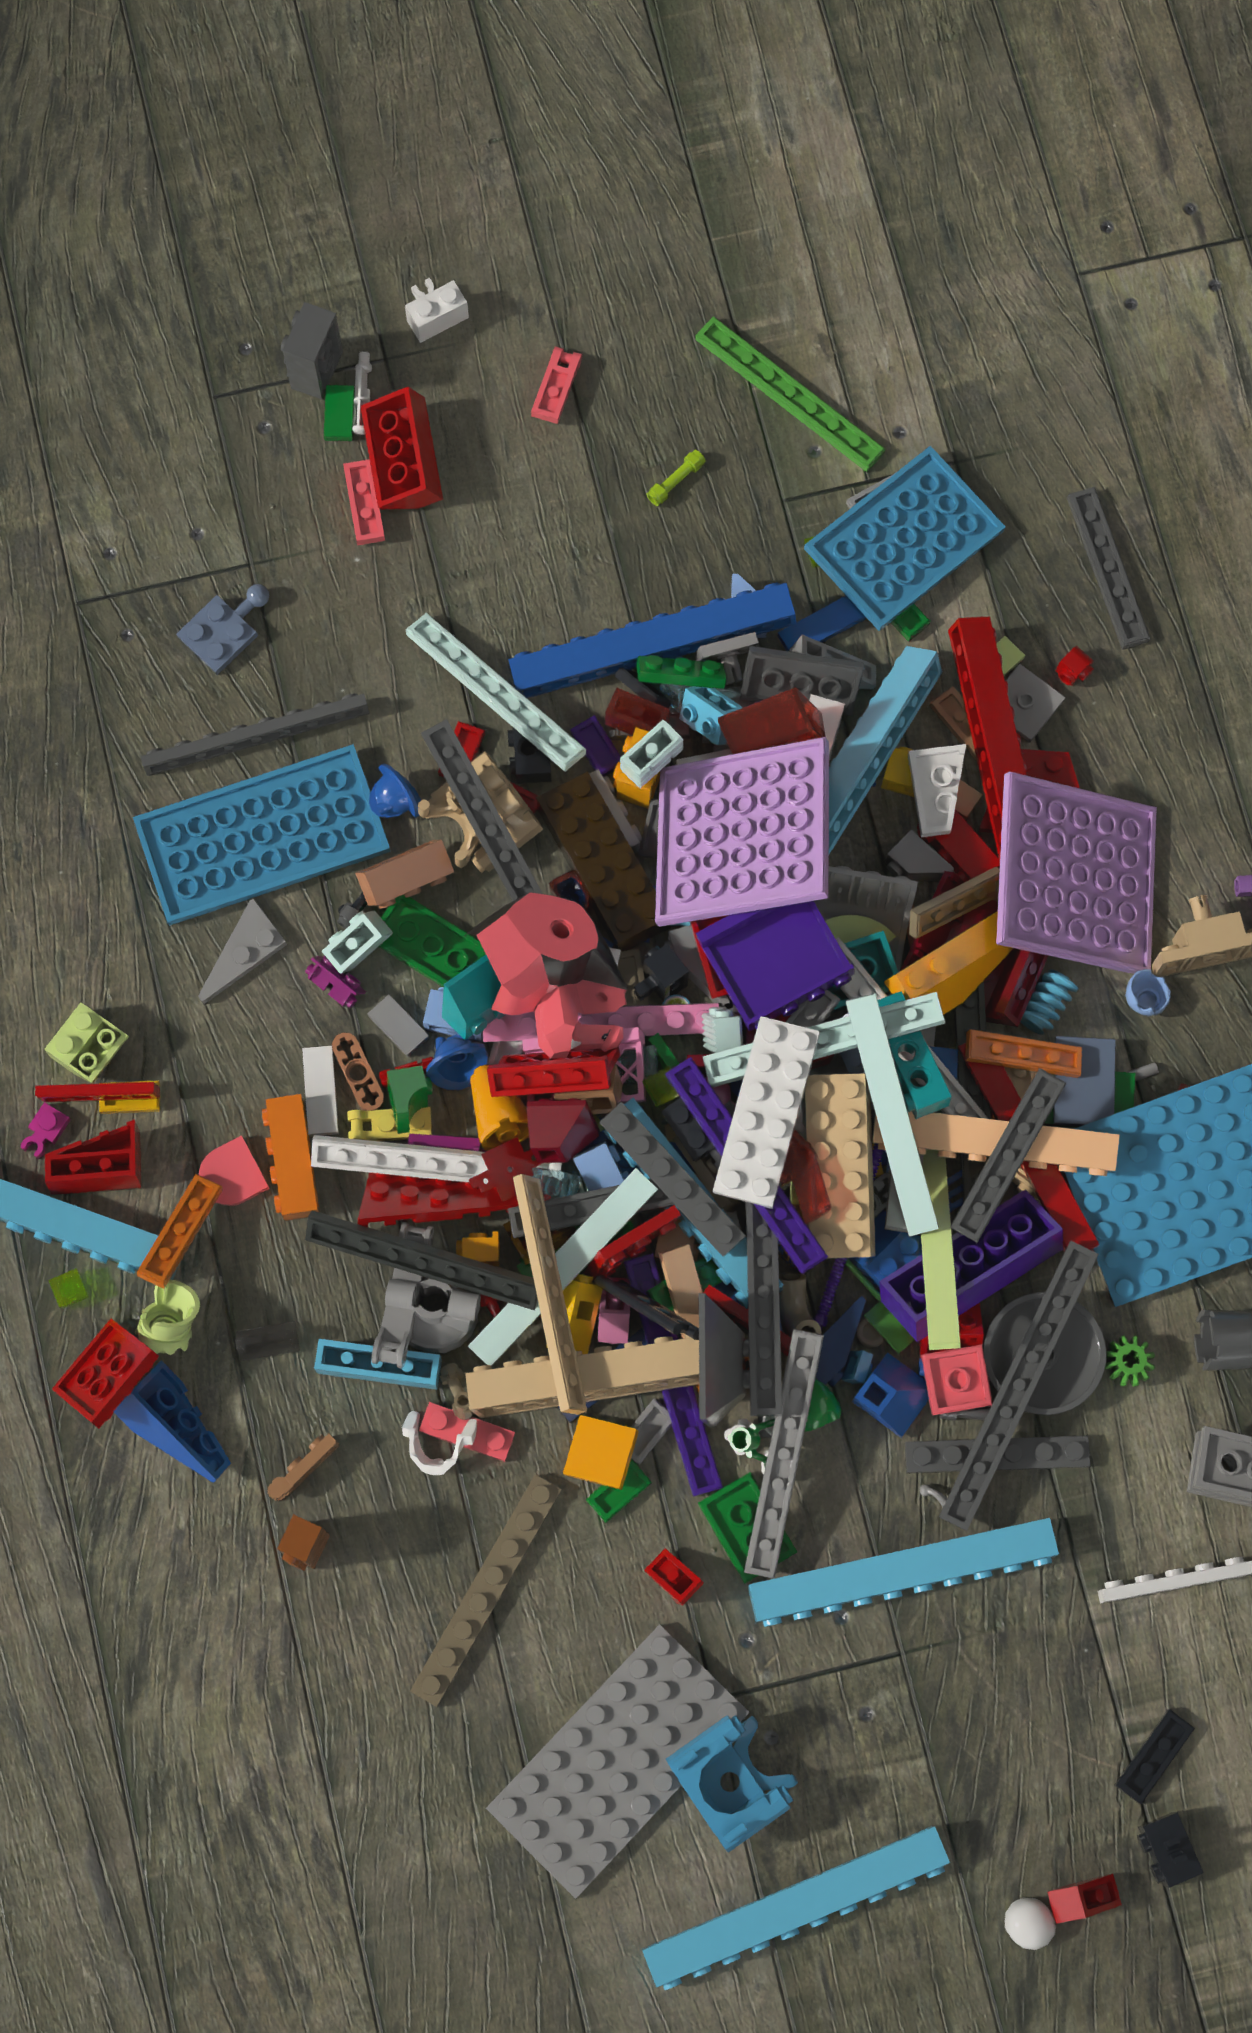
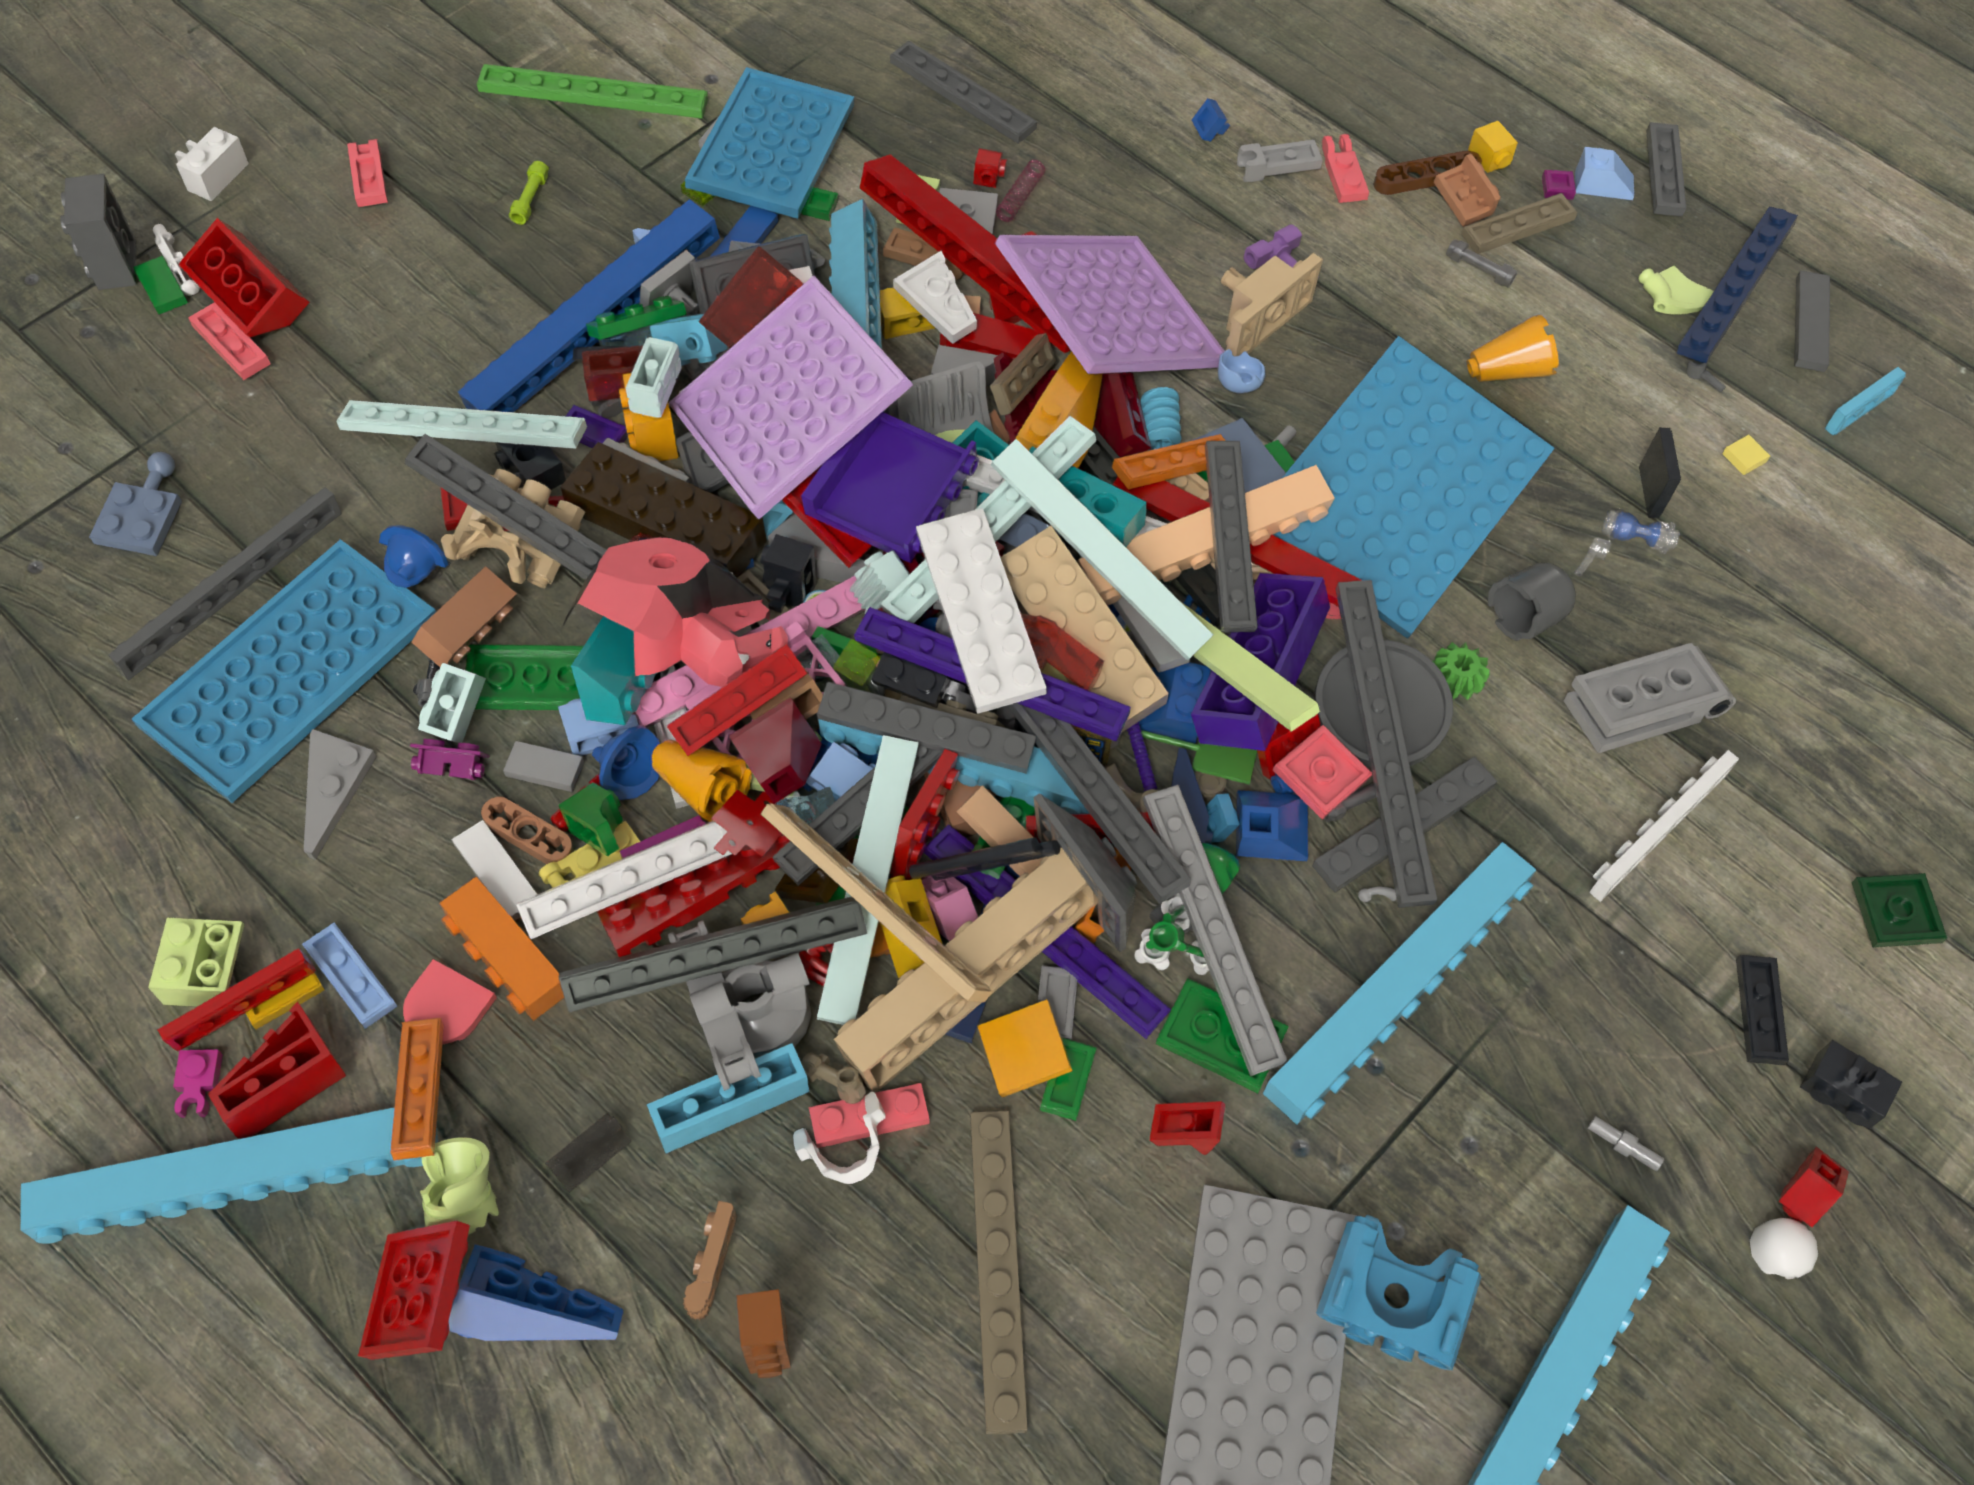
camera: 35 degrees left, 15 degrees down
clear neon green plate [48,1268,89,1309] -> none
none -> light blue tile [302,923,397,1029]
none -> clear pink piece [996,159,1045,222]
none -> light grey bar [1587,1116,1664,1171]

